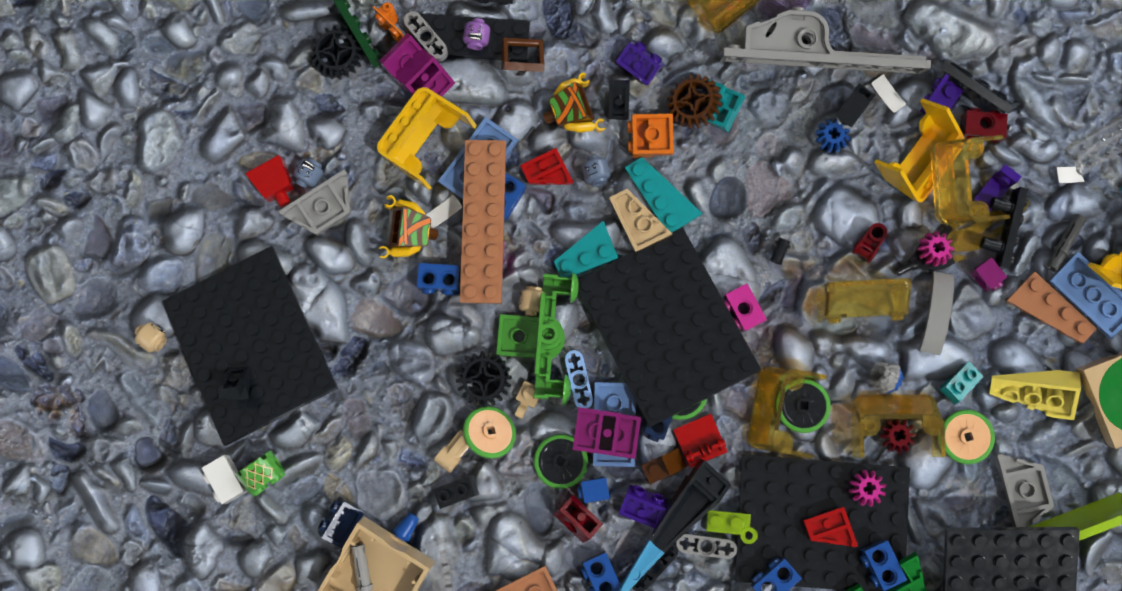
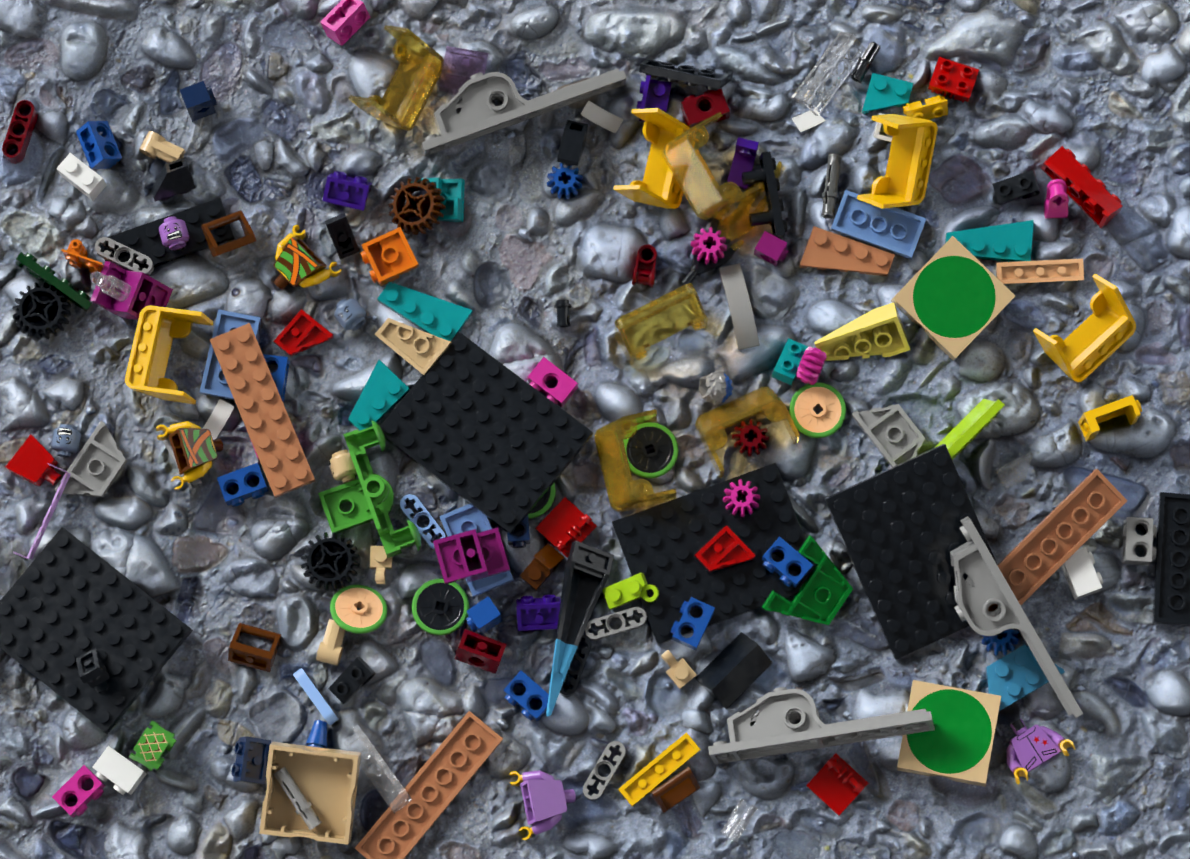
camera: 30 degrees left, 5 degrees down
none -> lavender piece [13,463,71,559]
none -> dark pink brick [52,765,106,817]
none -> clear hinge [90,271,131,302]
none -> reddish brown tile [228,623,282,672]
none -> light blue beam [293,668,339,726]
none -> dark pink gear [796,346,827,385]

